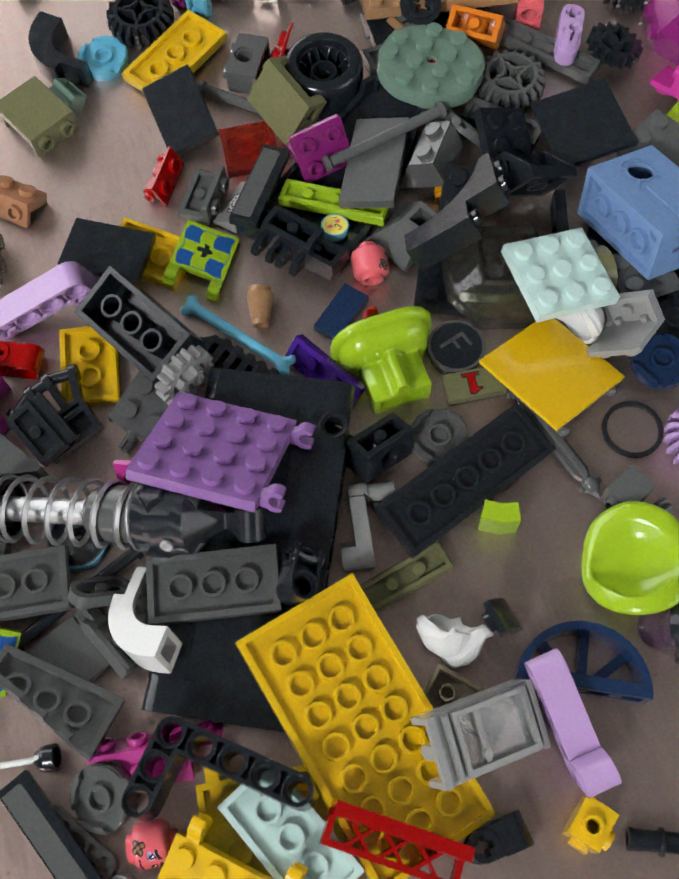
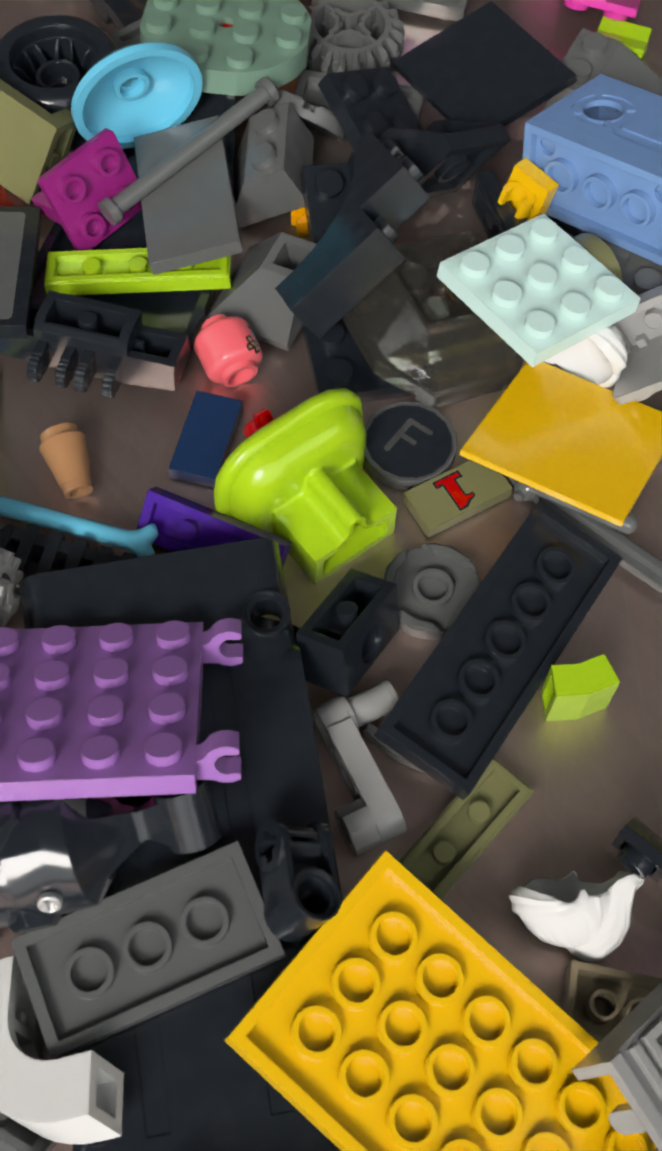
camera: 25 degrees left, 5 degrees down
tile [321,214,349,242] -> none
none -> medium azure dish [71,42,203,149]
none -> yellow tile [497,158,559,221]

